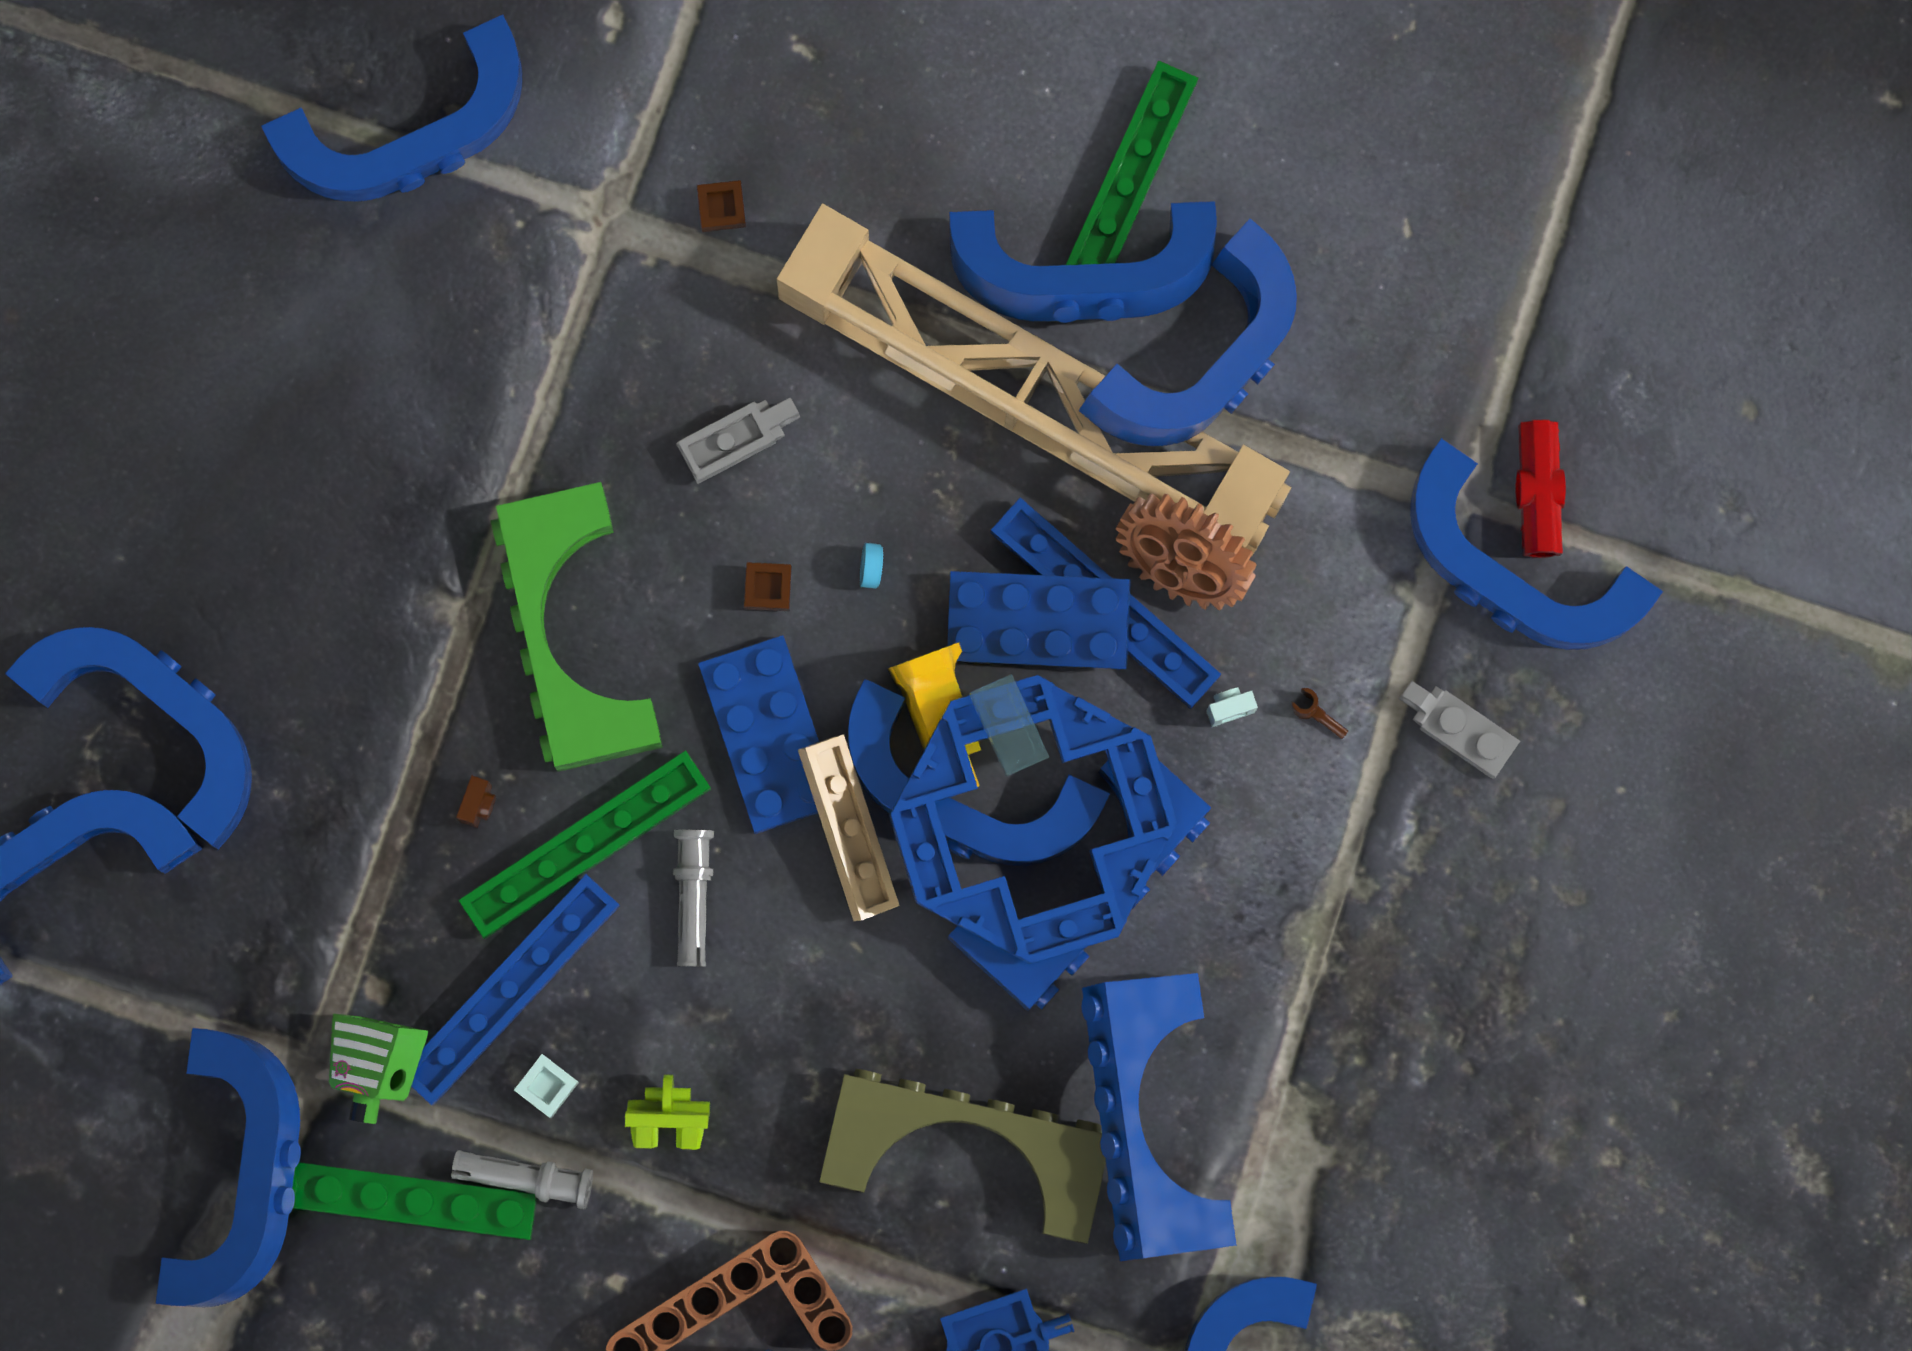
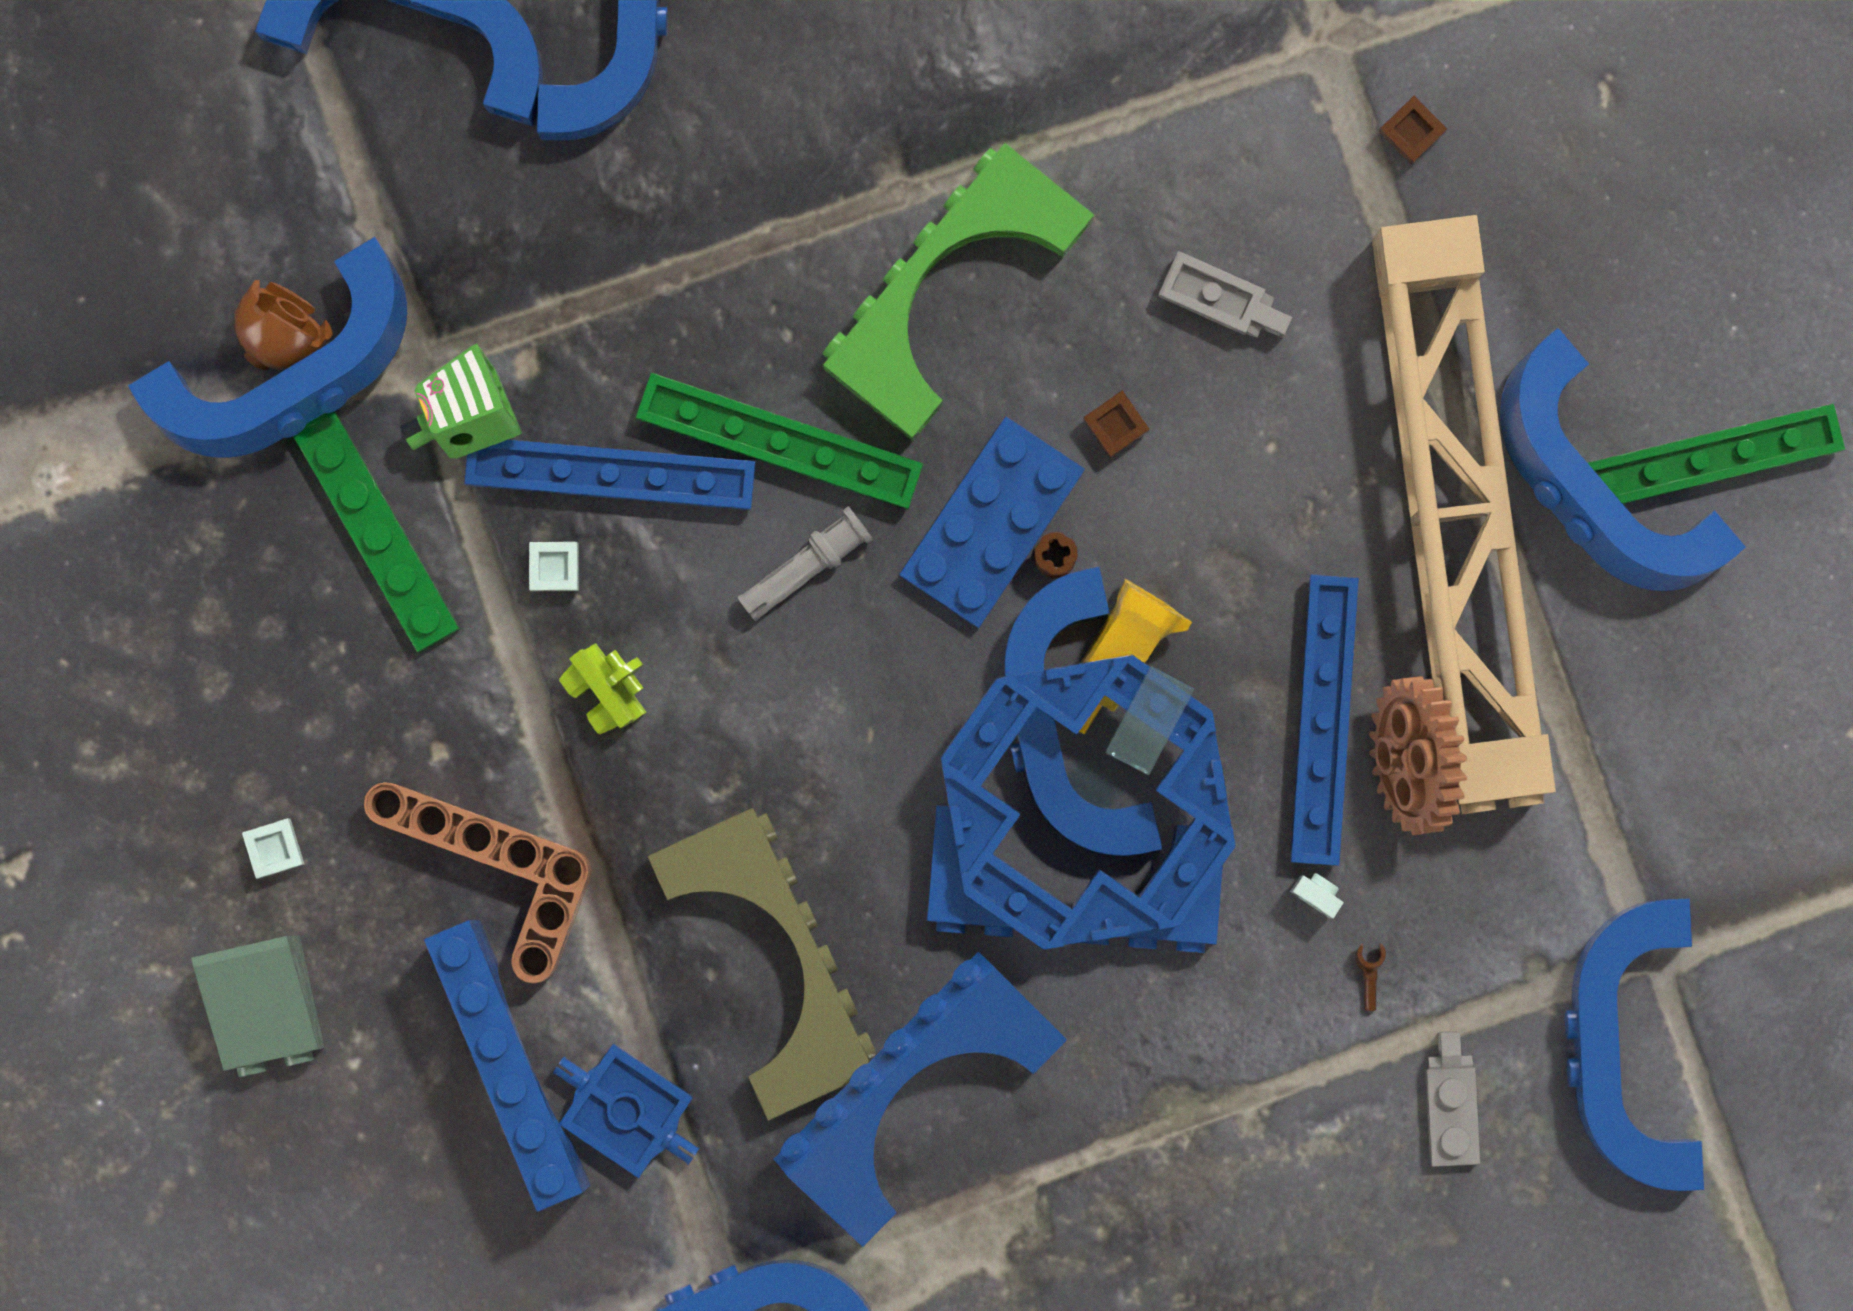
camera: 60 degrees right, 5 degrees up
light grey pin [451,1150,593,1210] -> none
reddish brown plate [456,775,496,828] -> none
tan plate [798,734,900,921] -> none
medium azure tile [860,543,883,589] -> none
blue plate [947,571,1131,669] -> none
blue arch [1078,219,1297,446] -> none
red piece [1515,420,1566,558] -> none
none -> dark orange cylinder [234,280,333,371]
none -> reddish brown bush [1034,532,1078,578]

